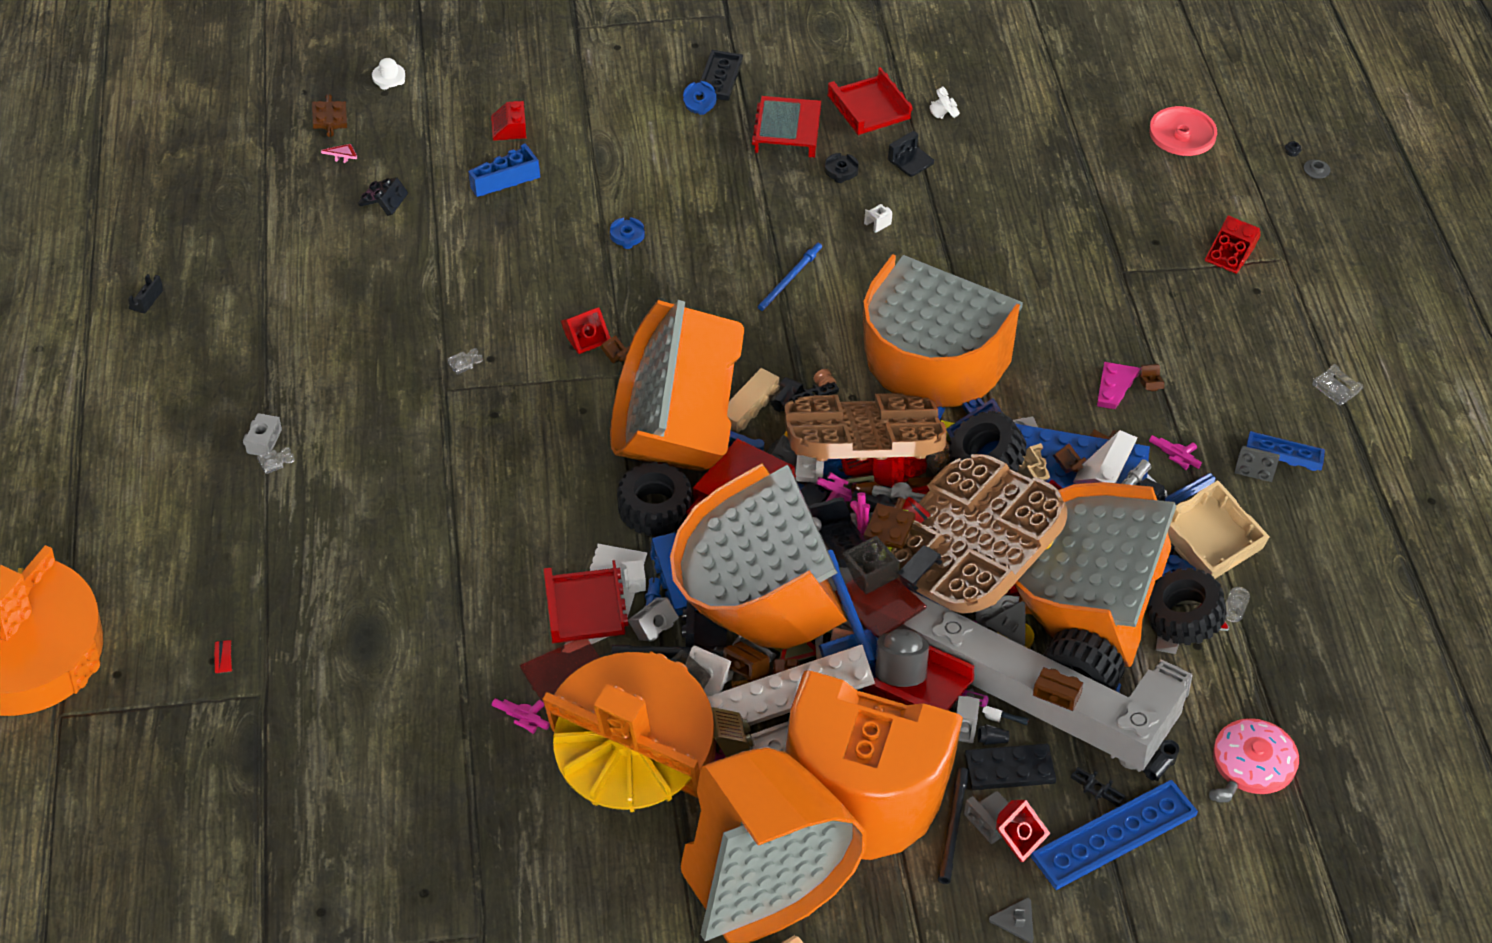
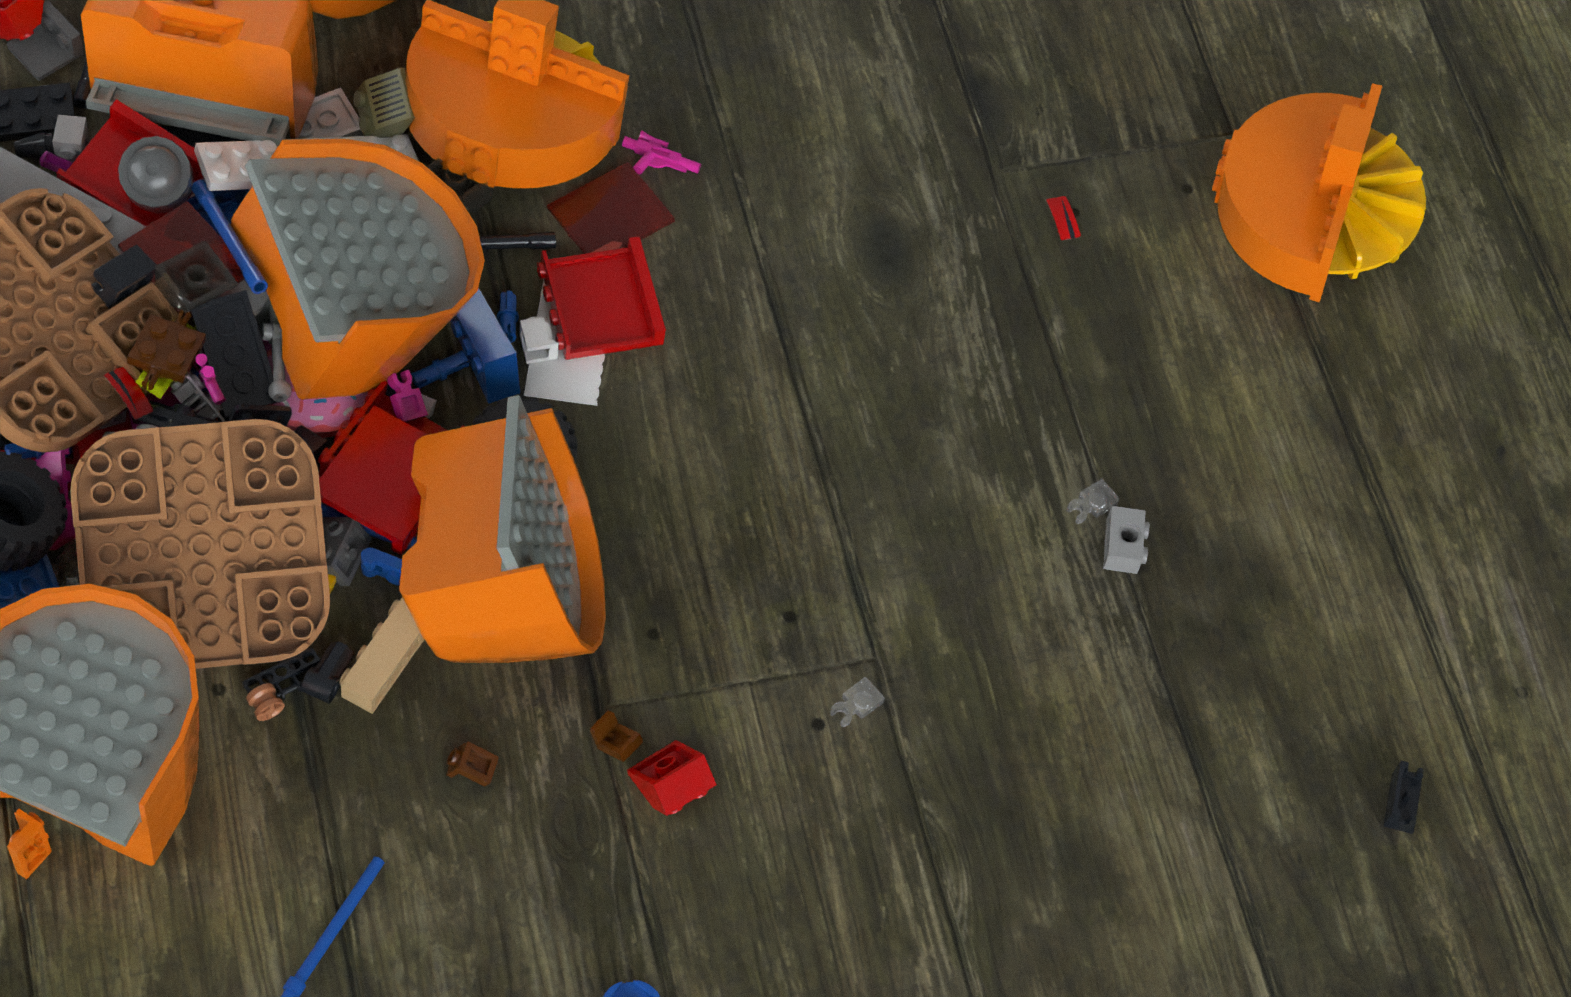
camera: 165 degrees right, 10 degrees up
light grey brick [628,597,679,642] -> none

